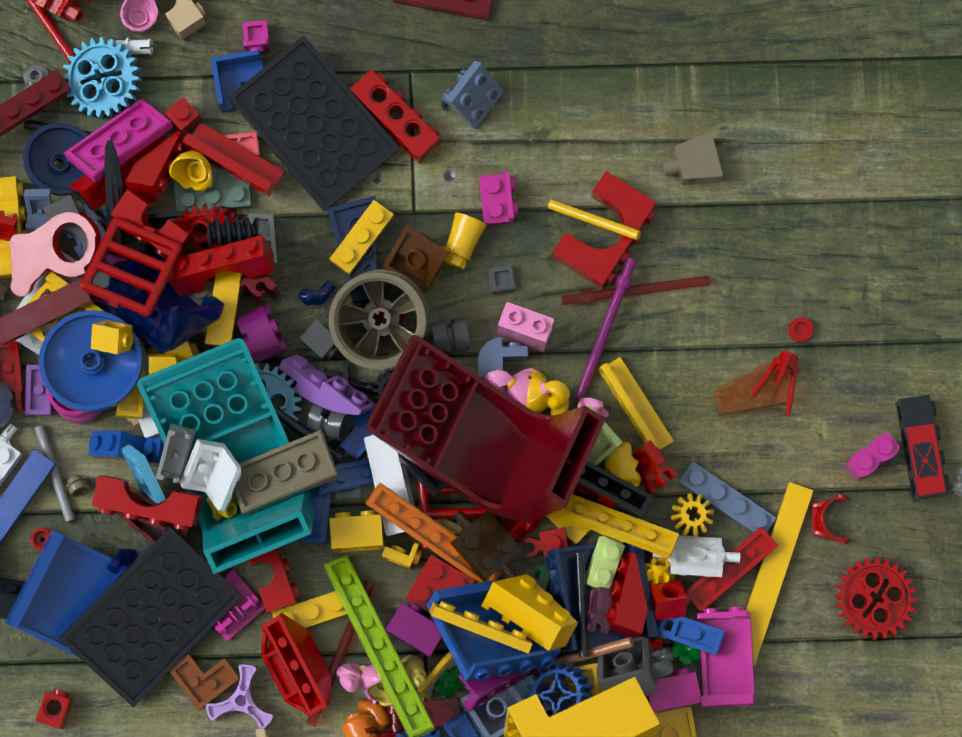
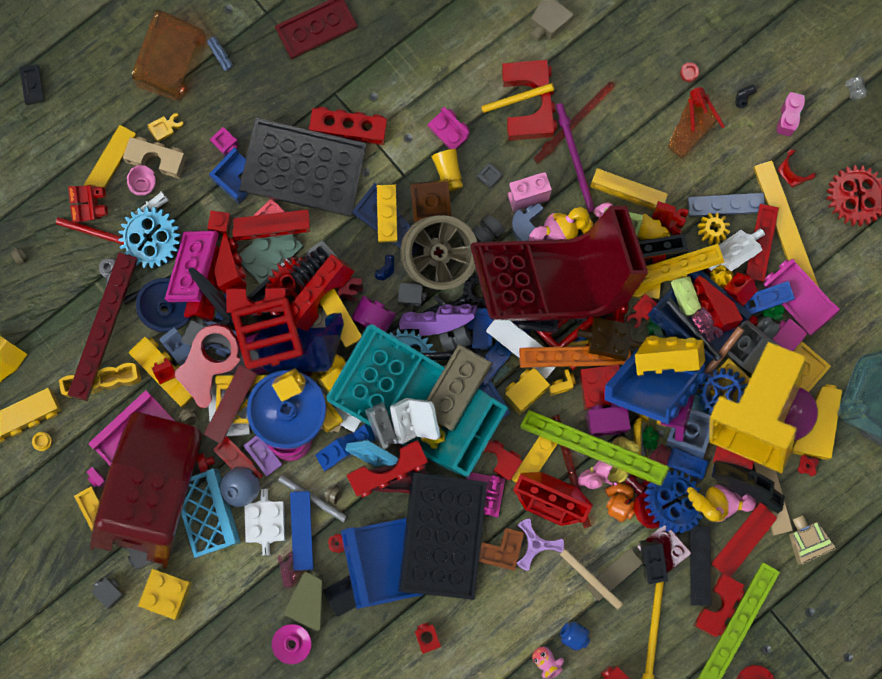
camera: 35 degrees left, 0 degrees up
clear blue arm [107,548,139,574] -> none
yellow hair [169,150,213,192] -> none
yellow plate [429,601,532,654] -> none
sand blue plate [442,61,504,129] -> none
black brick [895,395,950,501] -> none
none -> black arm [735,84,757,109]

